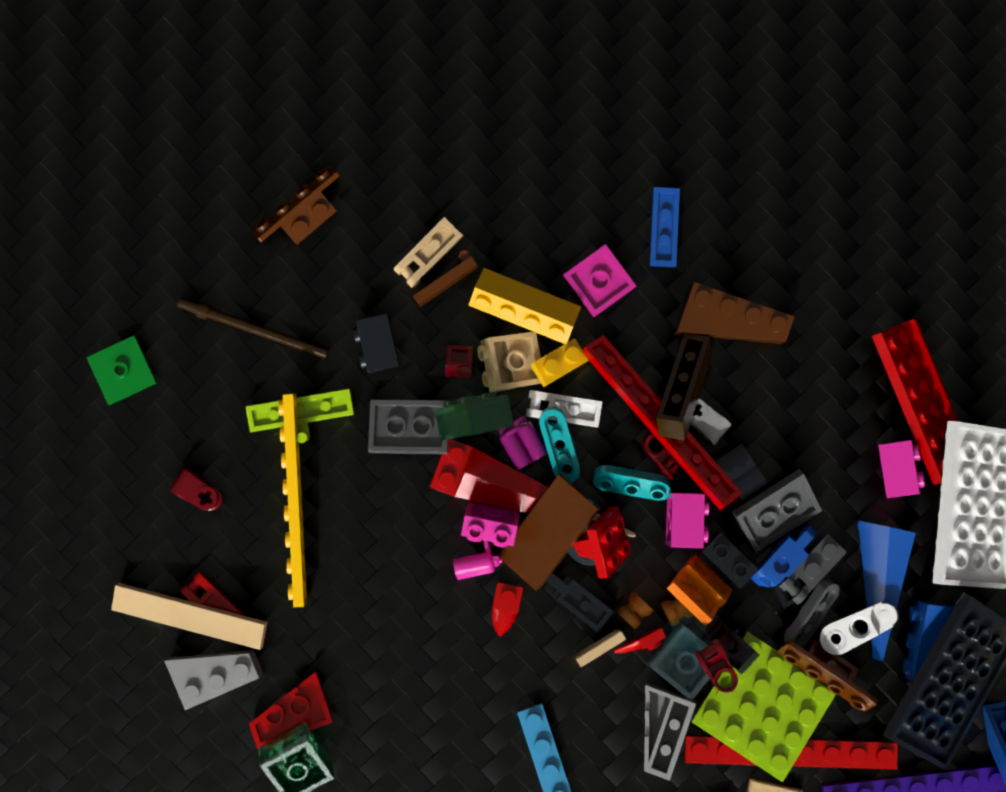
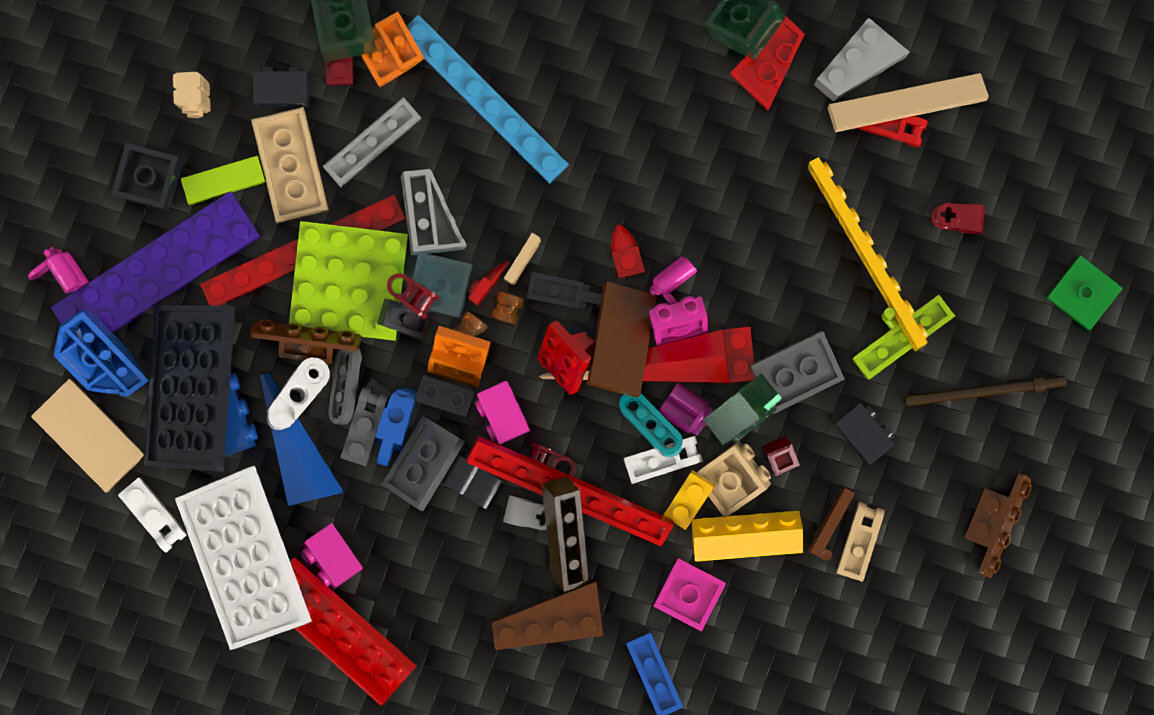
camera: 155 degrees right, 0 degrees up
teal plate [593,465,672,501] -> none

